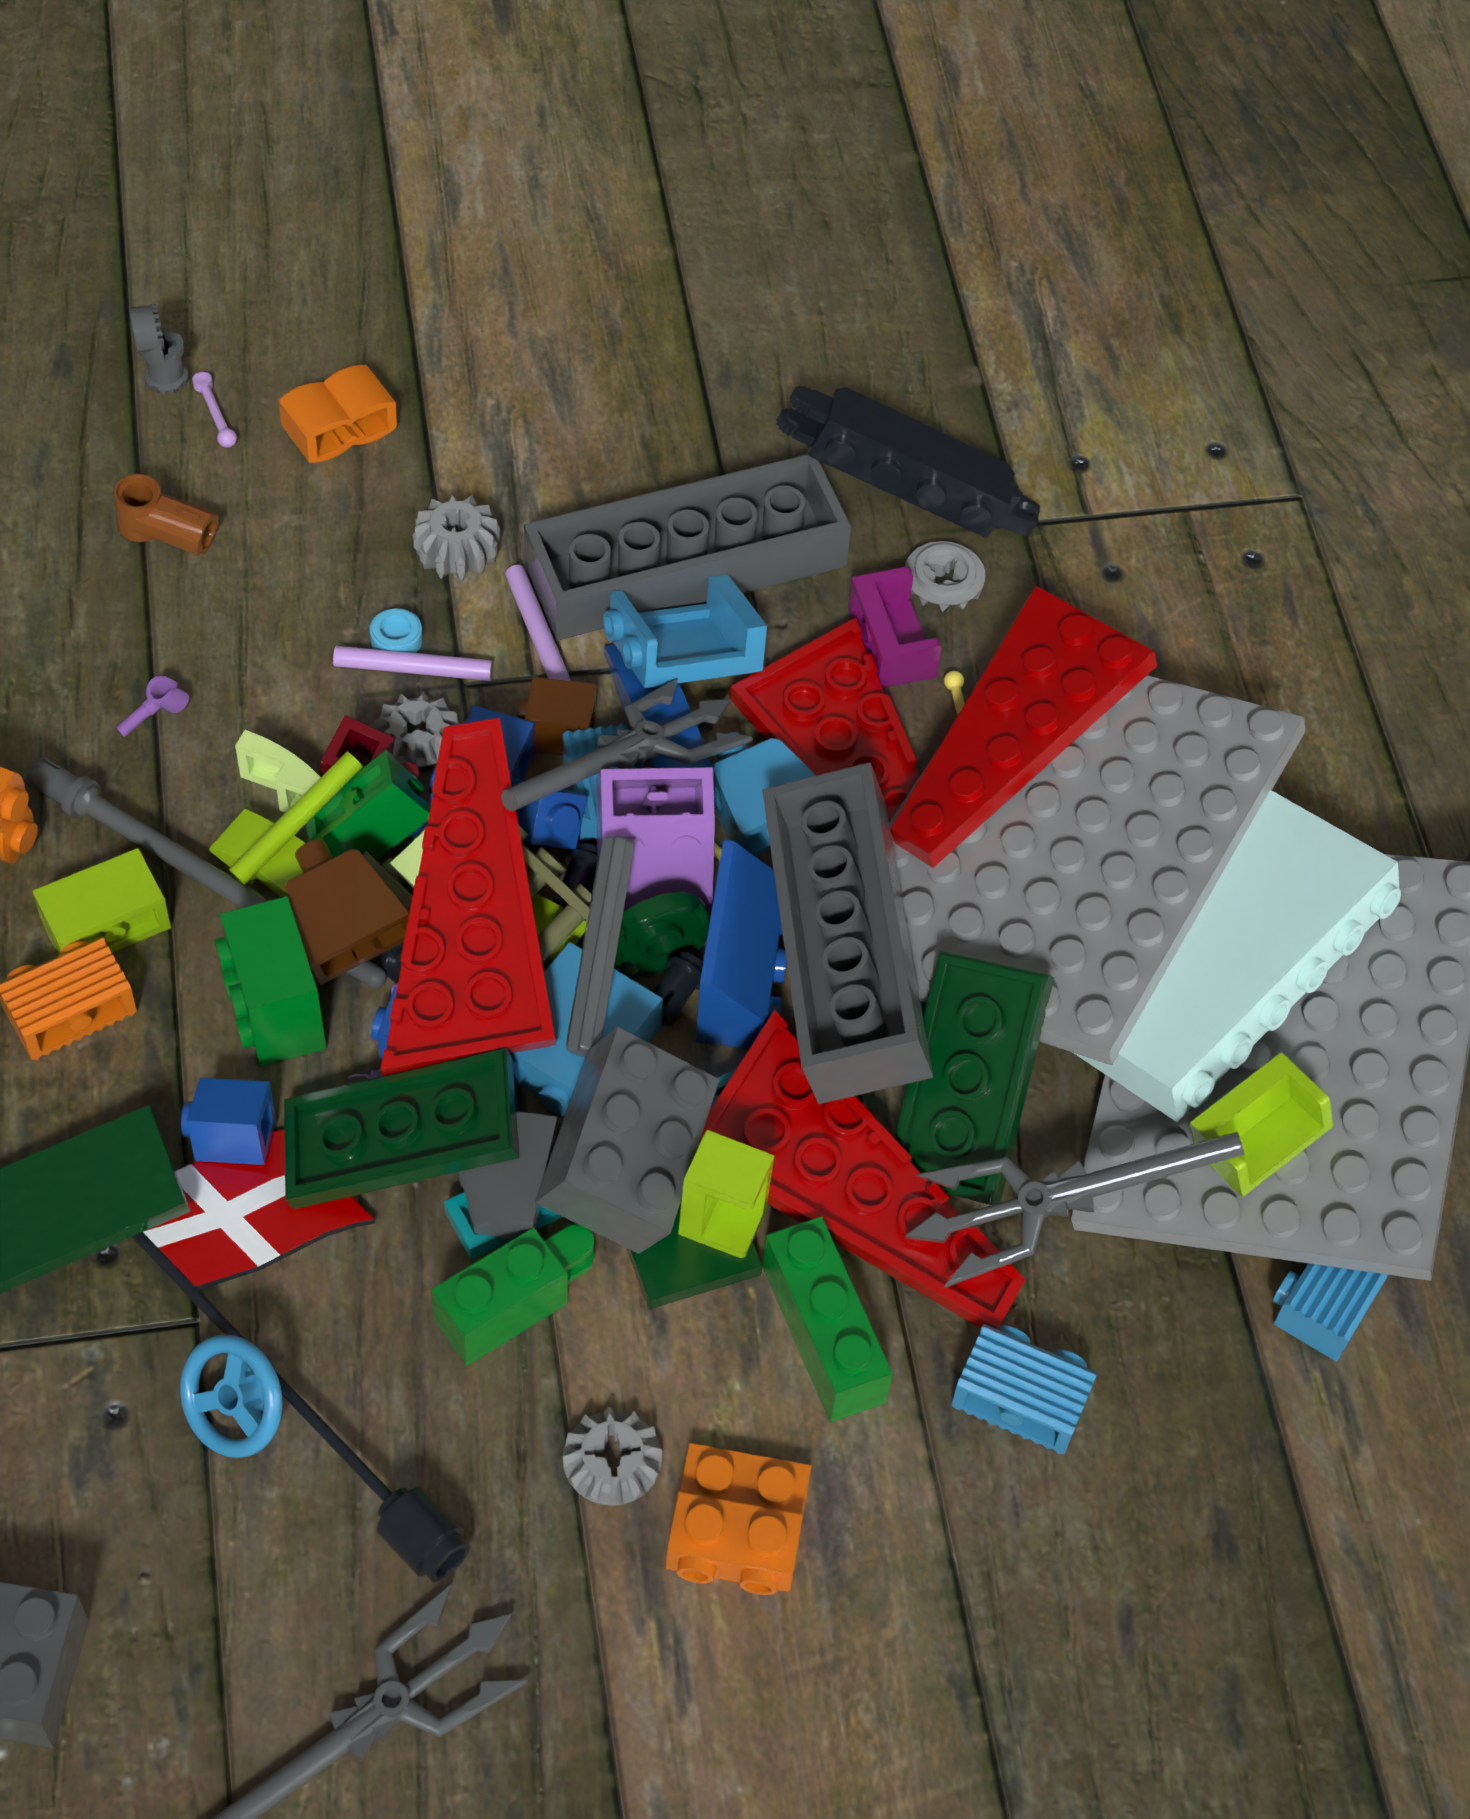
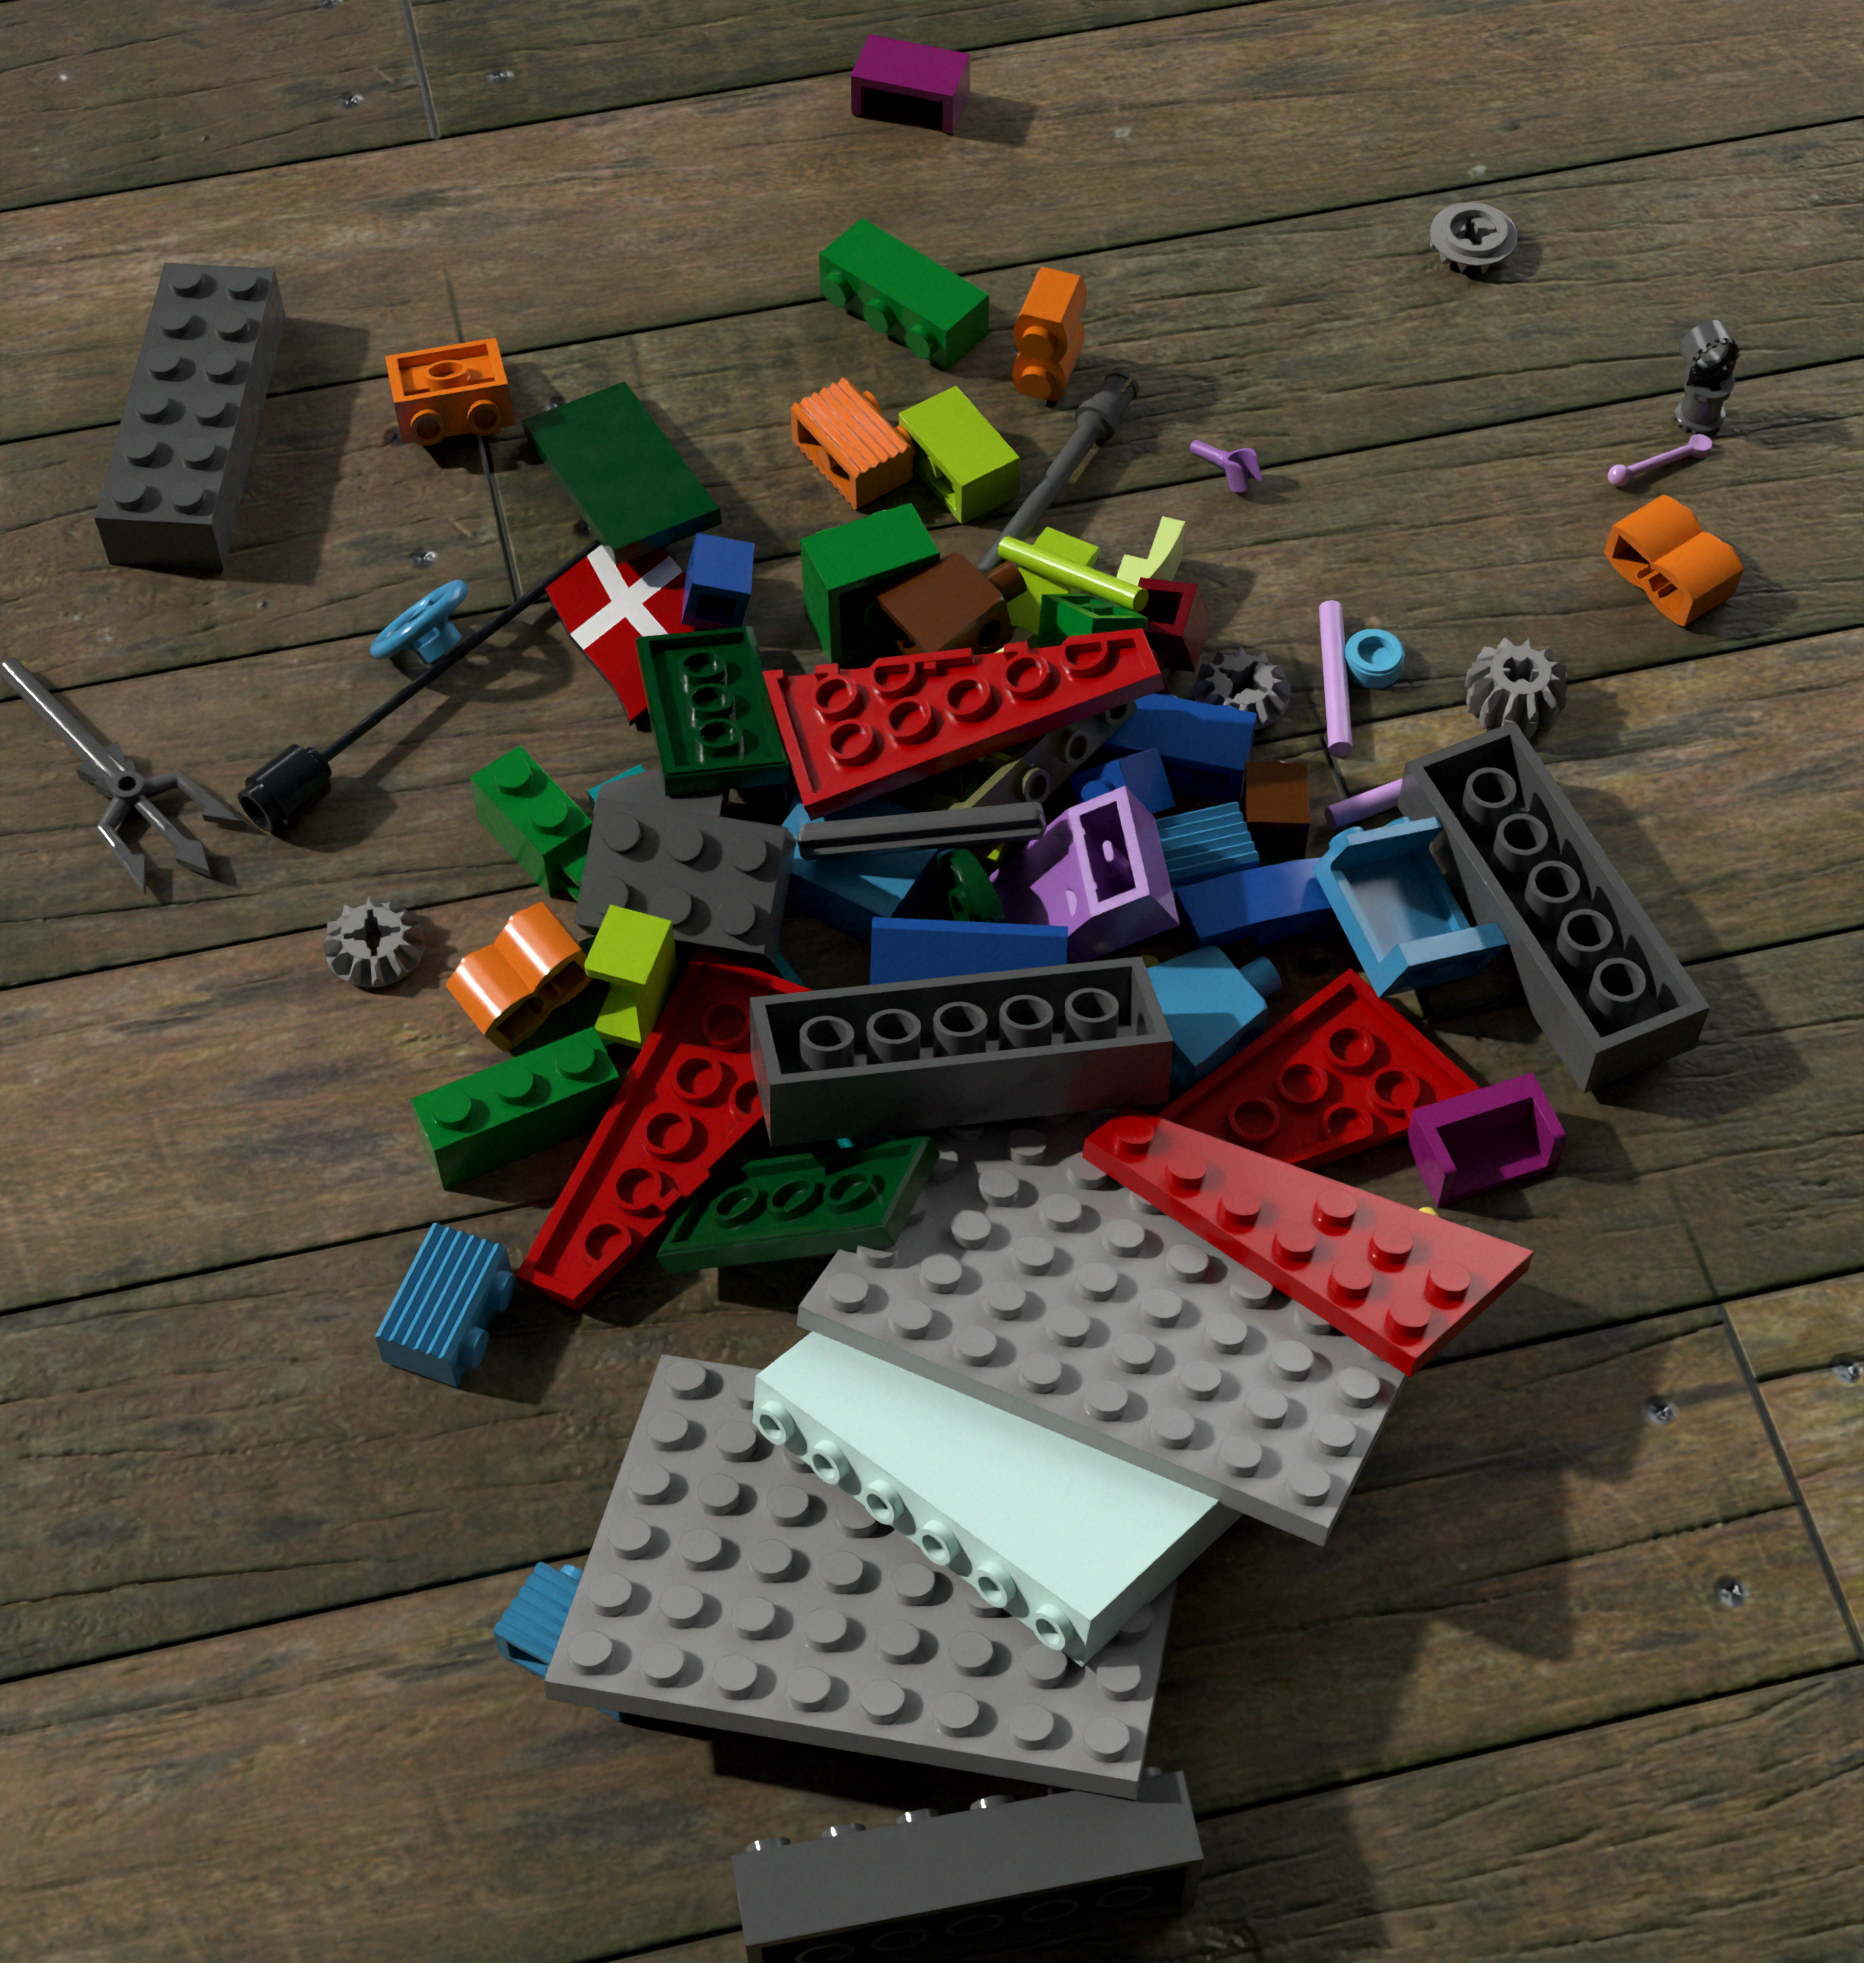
camera: 90 degrees right, 0 degrees up
dark orange piece [114,474,218,556] -> none
dark grey piece [501,678,753,811] -> none
orange plate [666,1443,812,1595] -> none
black hinge [776,385,1040,538] -> none
light grey gear [905,541,986,612] -> none
dark grey piece [905,1131,1245,1288] -> none
lime panel [1190,1052,1334,1198] -> none
none -> orange brick [445,901,594,1052]

